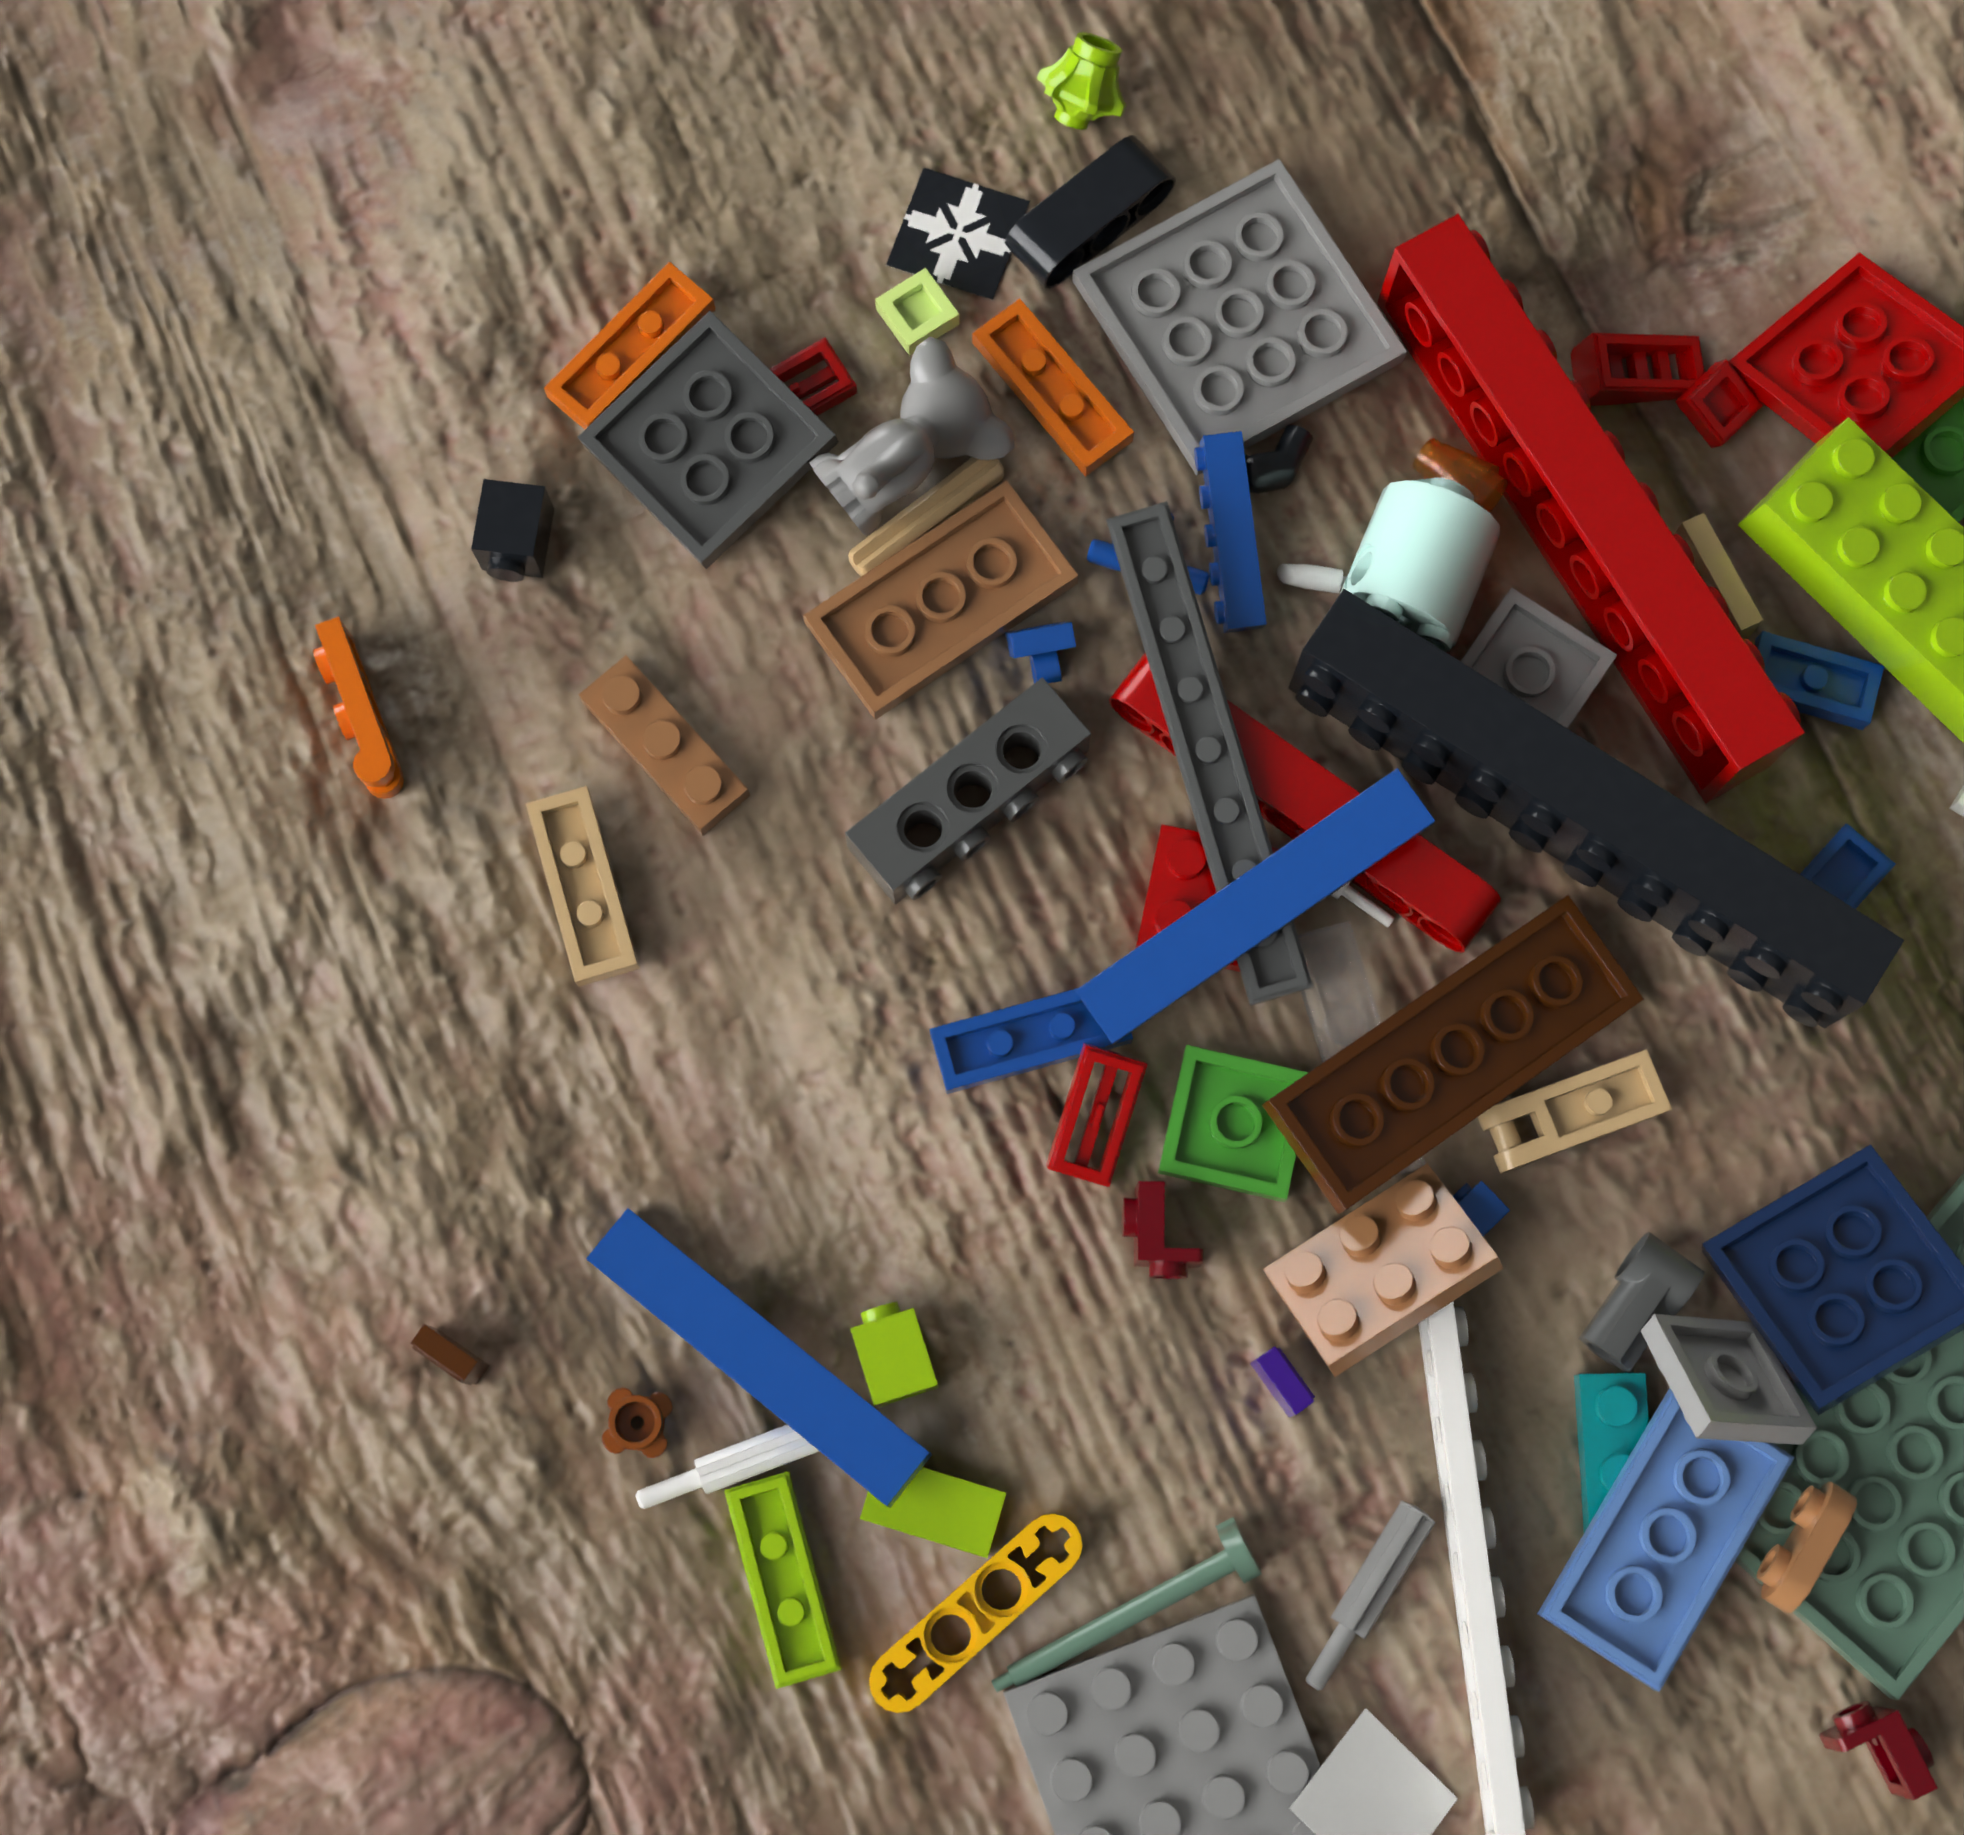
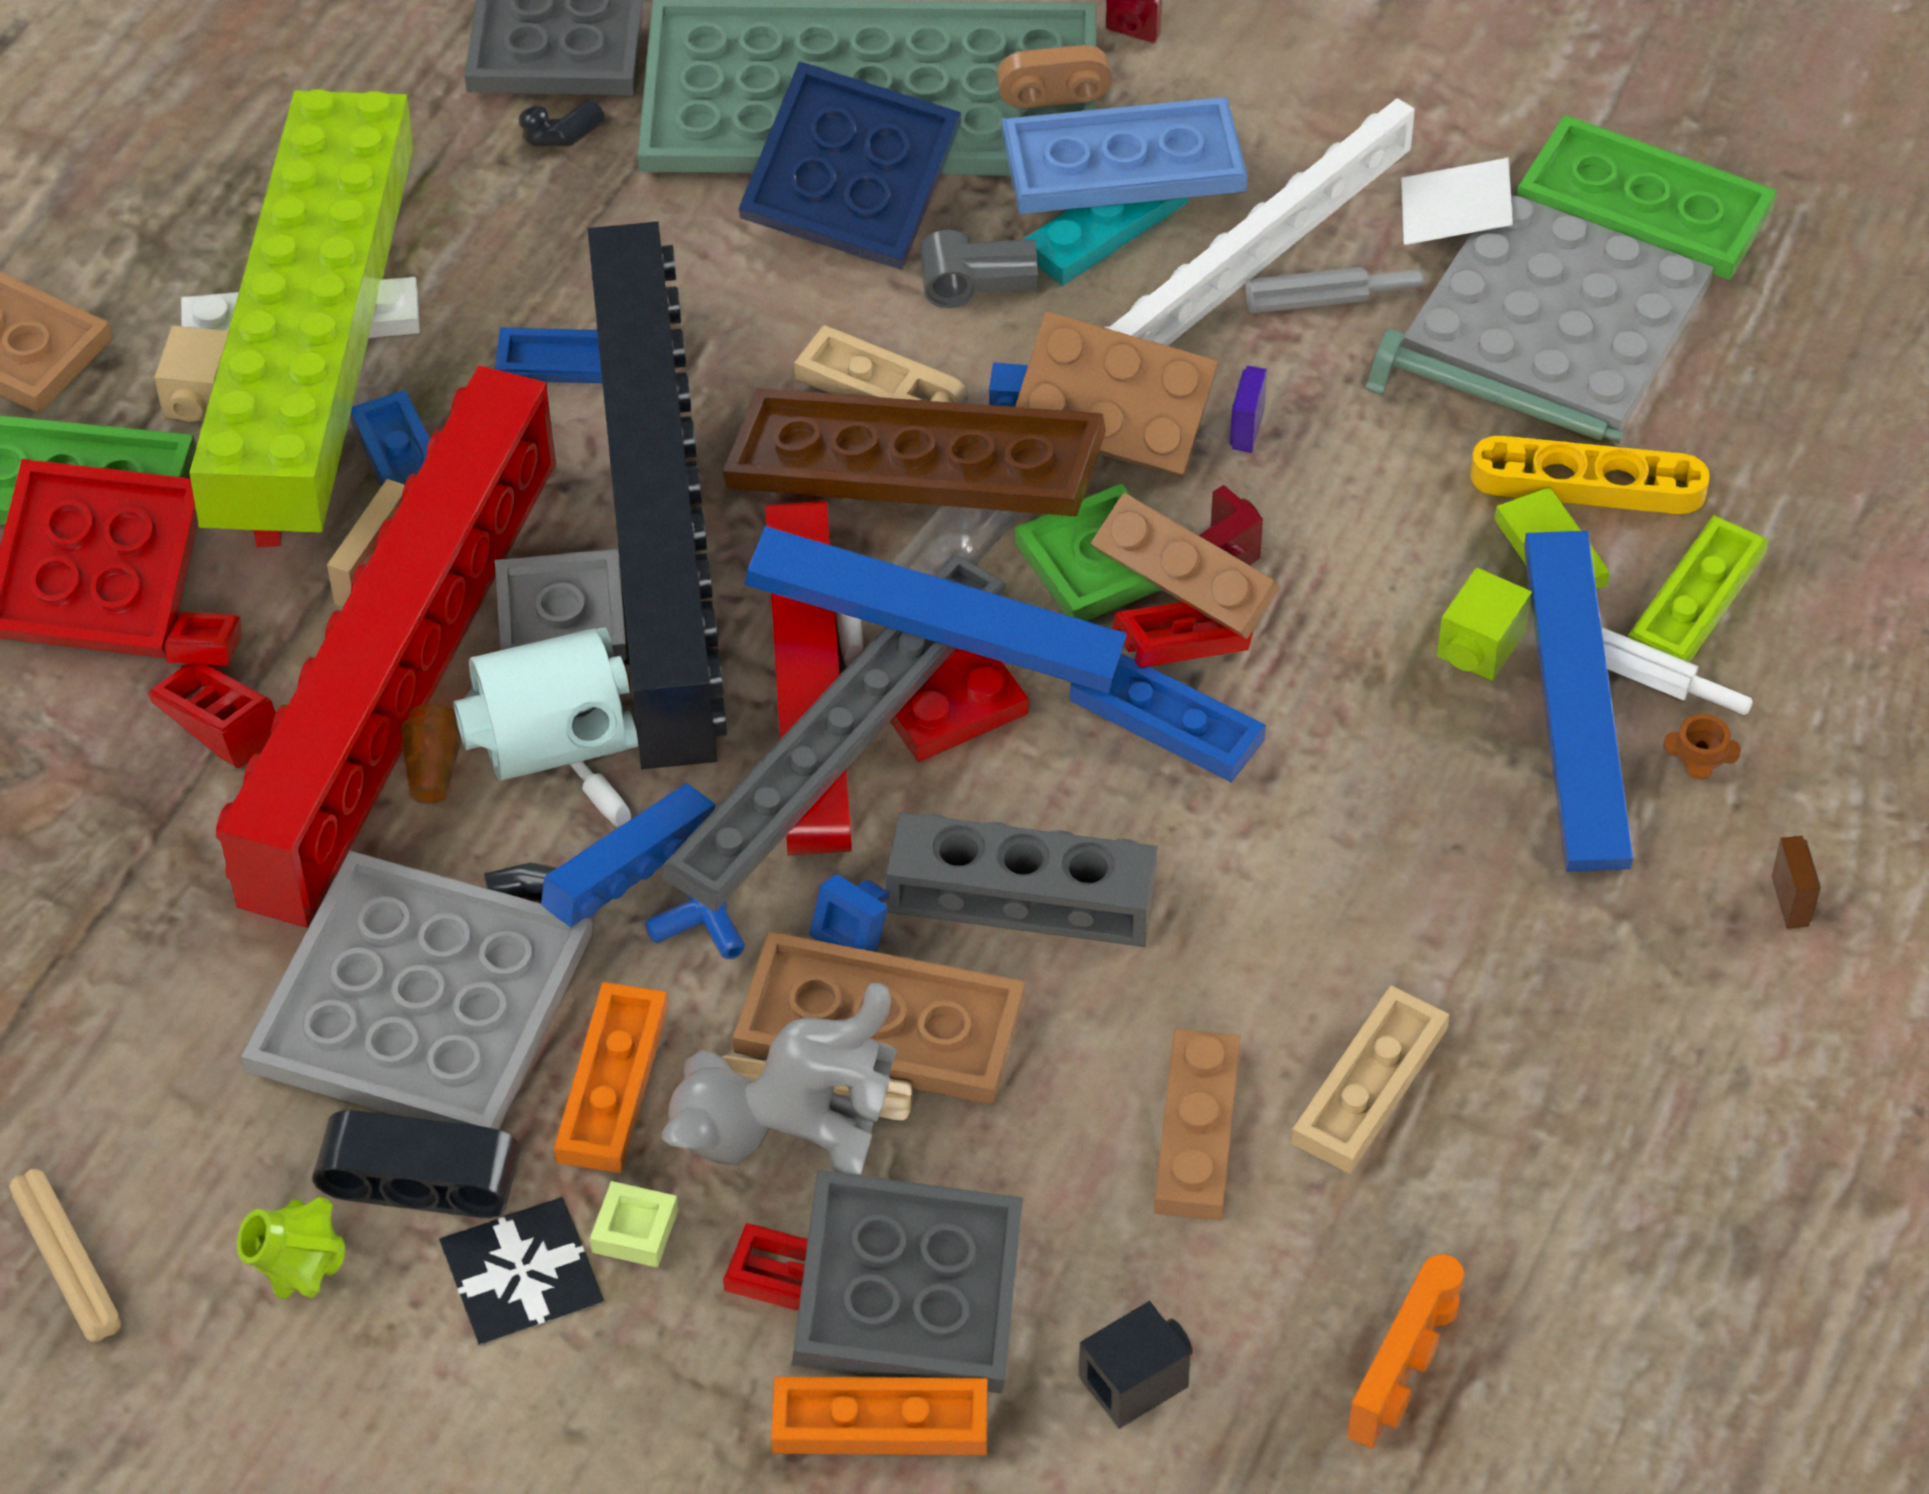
camera: 130 degrees left, 25 degrees down
light grey plate [1641,1314,1817,1445] -> none
none -> medium nougat plate [1090,492,1281,640]

